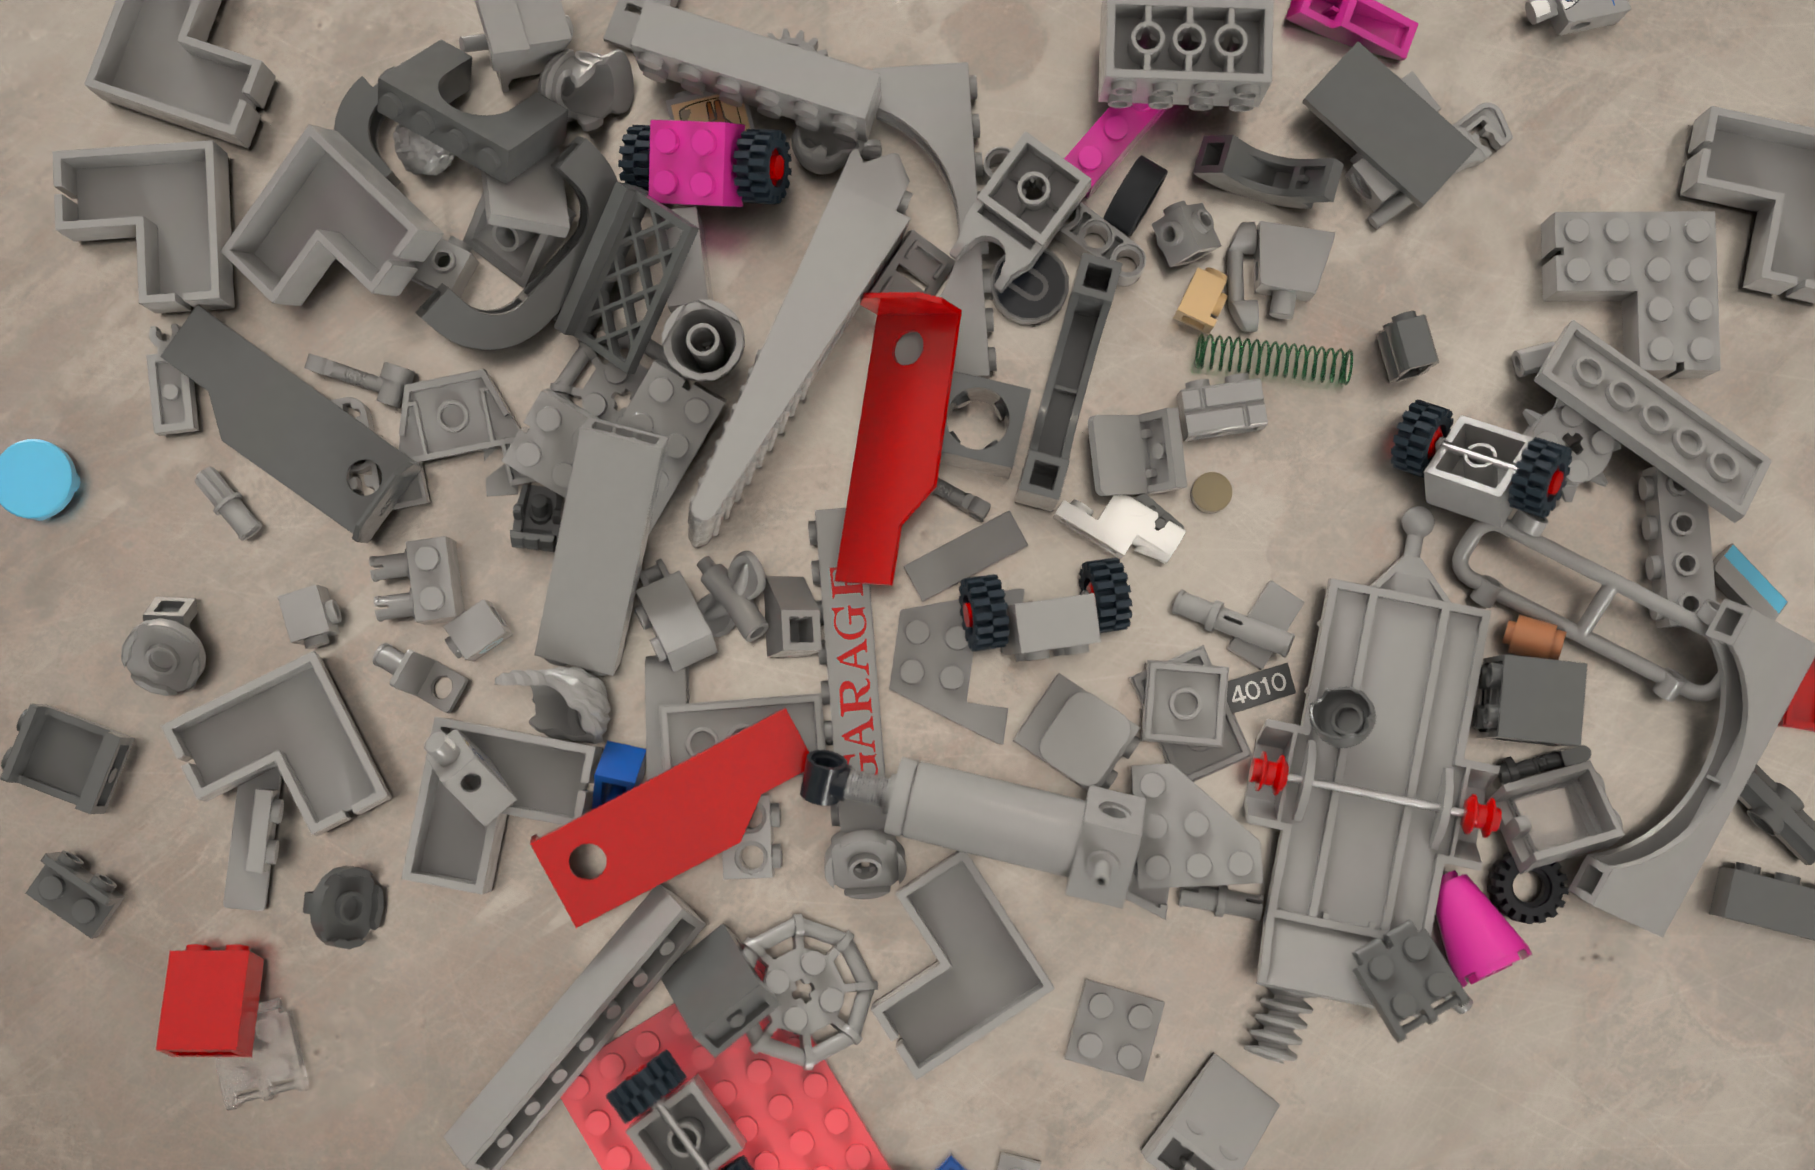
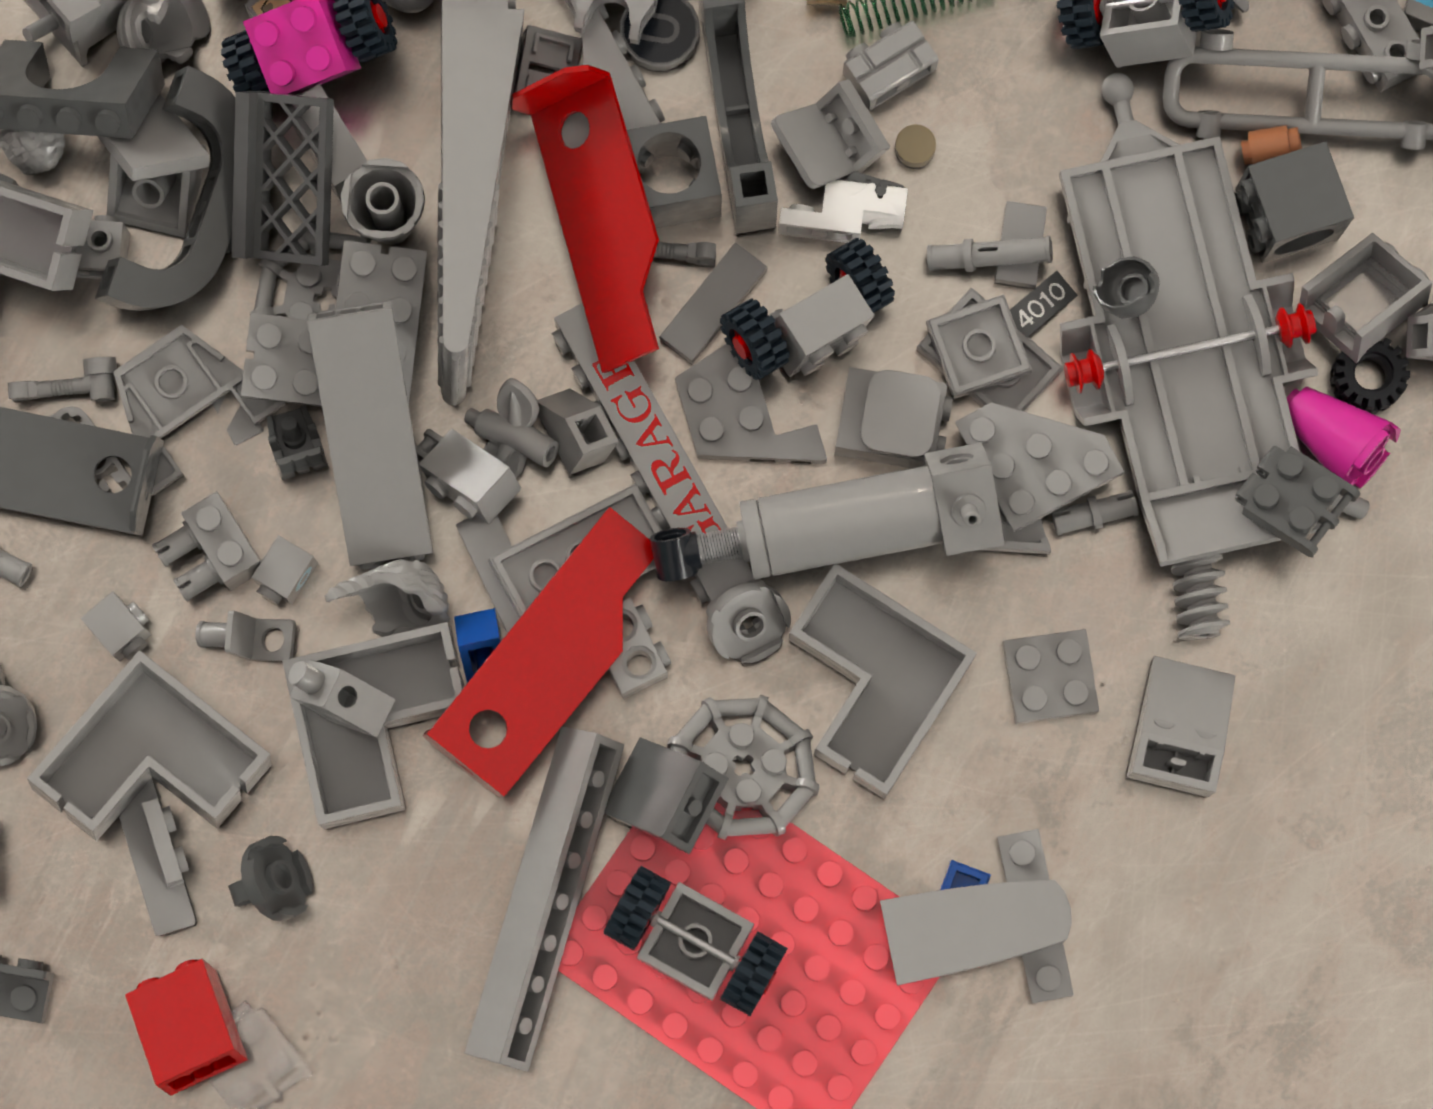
camera: 25 degrees left, 5 degrees down
dark grey hinge [1497,745,1591,785] -> none

